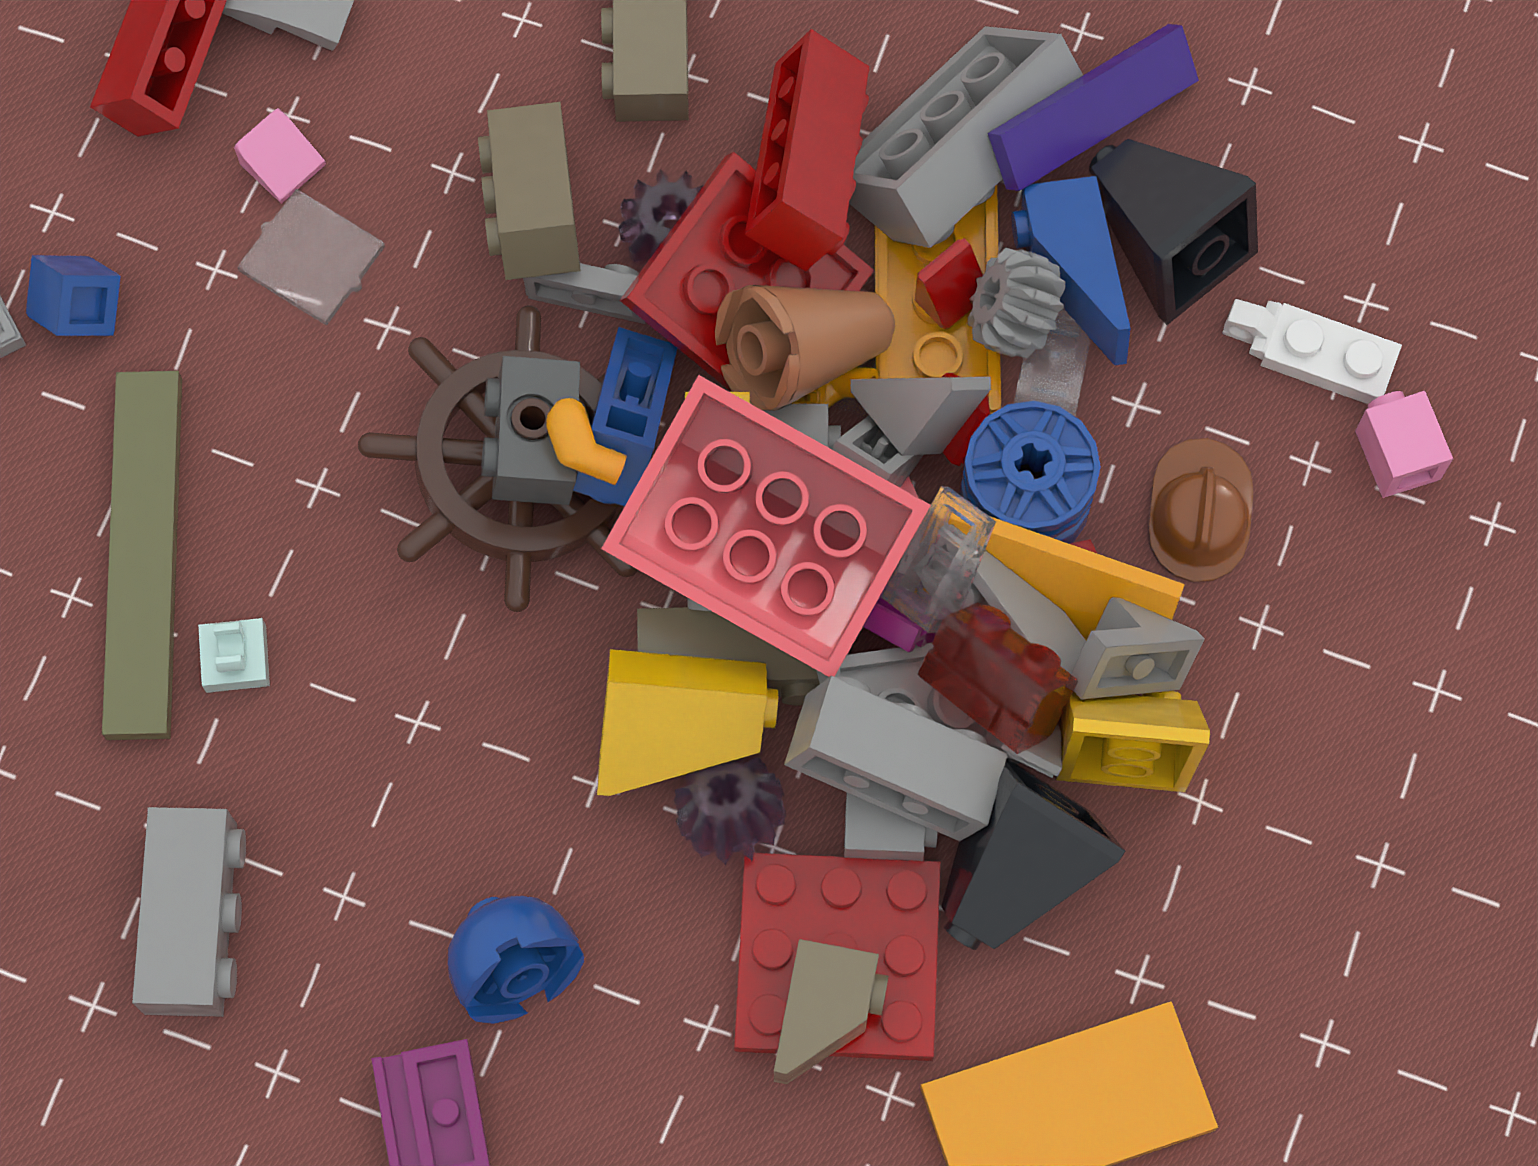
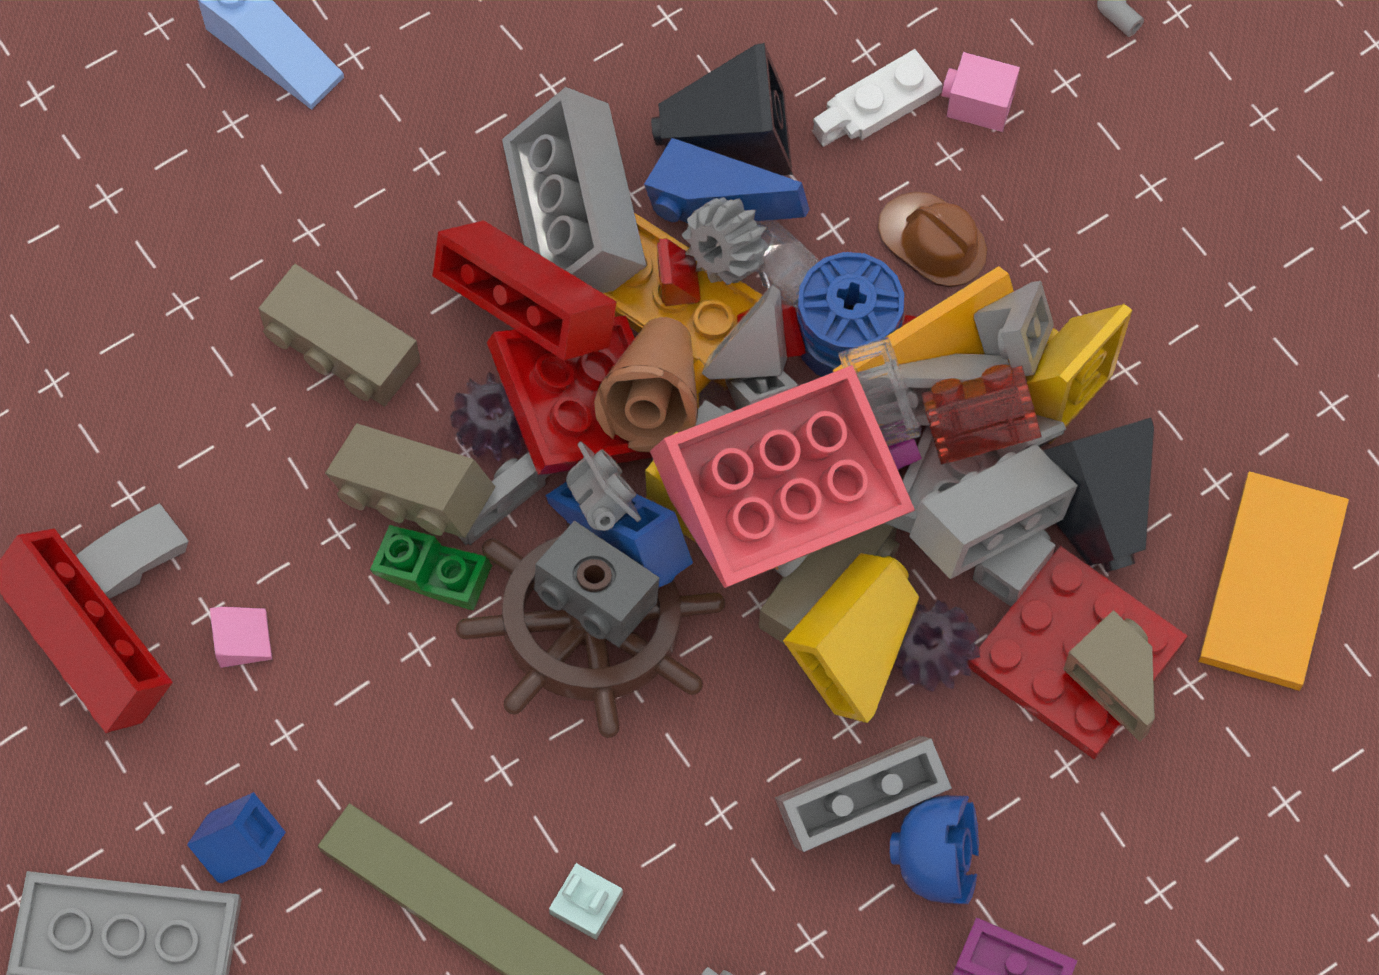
camera: 55 degrees left, 5 degrees down
clear piece [237,189,385,326] -> none
light orange arm [546,398,626,485] -> none
dark purple tile [987,24,1199,191] -> none
none -> green slope [370,525,493,611]
none -> light grey hinge [566,441,641,531]
none -> light grey brick [775,736,952,852]

